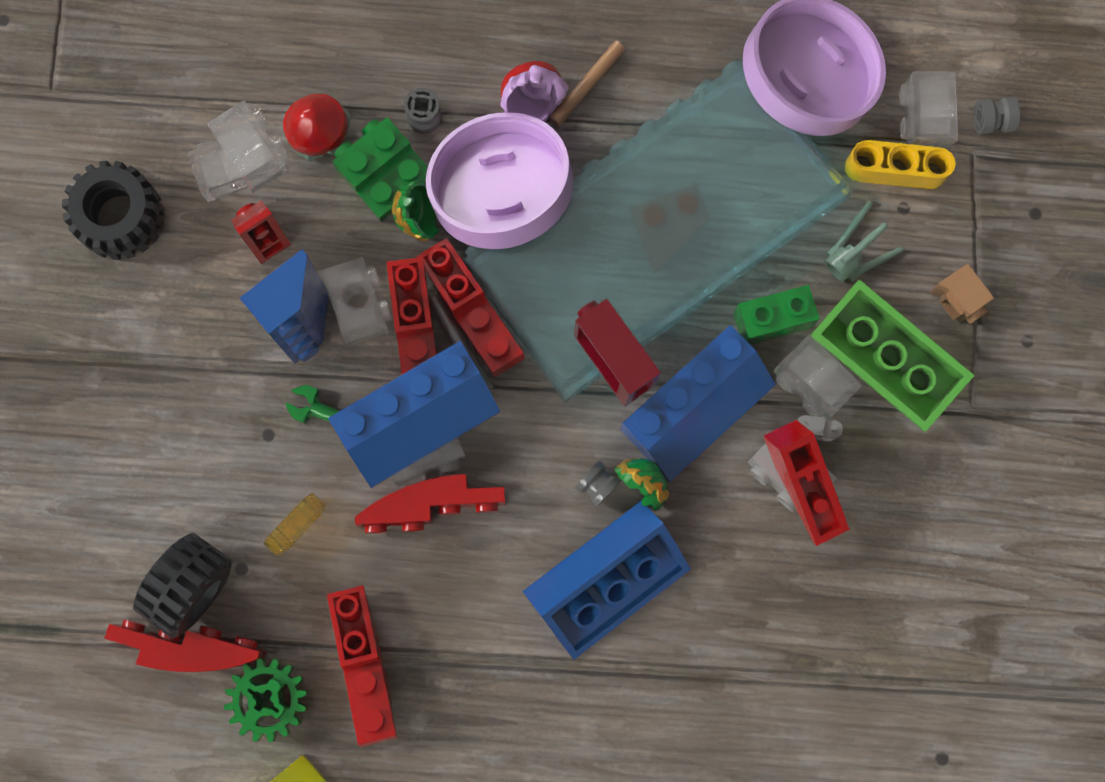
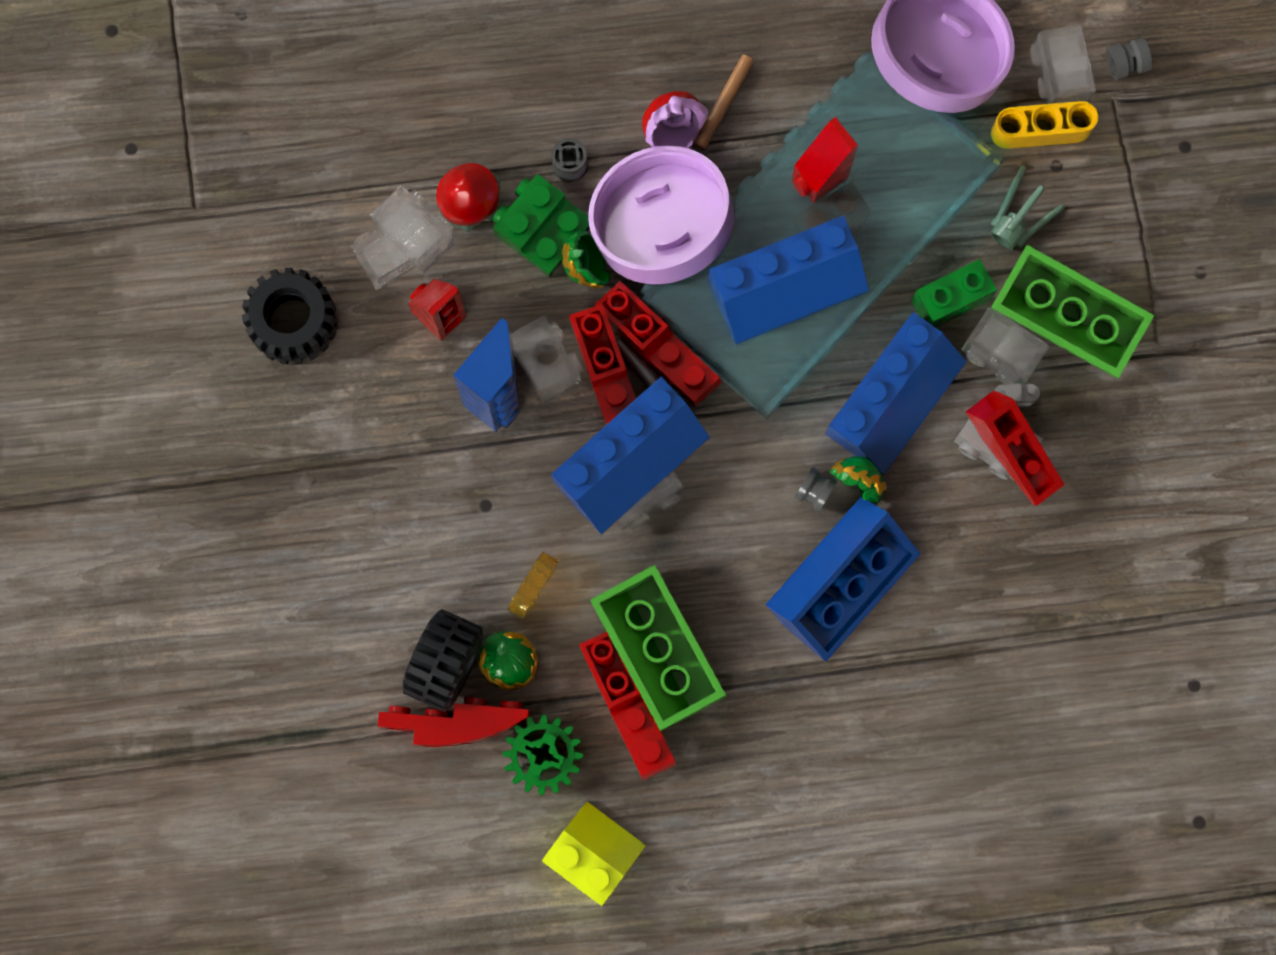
camera: 10 degrees left, 0 degrees up
green bar [285,385,340,424] -> none
red slope [355,474,506,534] -> none
dark red window [574,298,661,407] -> none
medium nougat window [929,263,994,324] -> none
none -> green hair [478,631,538,690]
none -> bright green slope [590,565,726,731]
none -> blue slope [708,215,869,345]
none -> red slope [792,117,858,203]

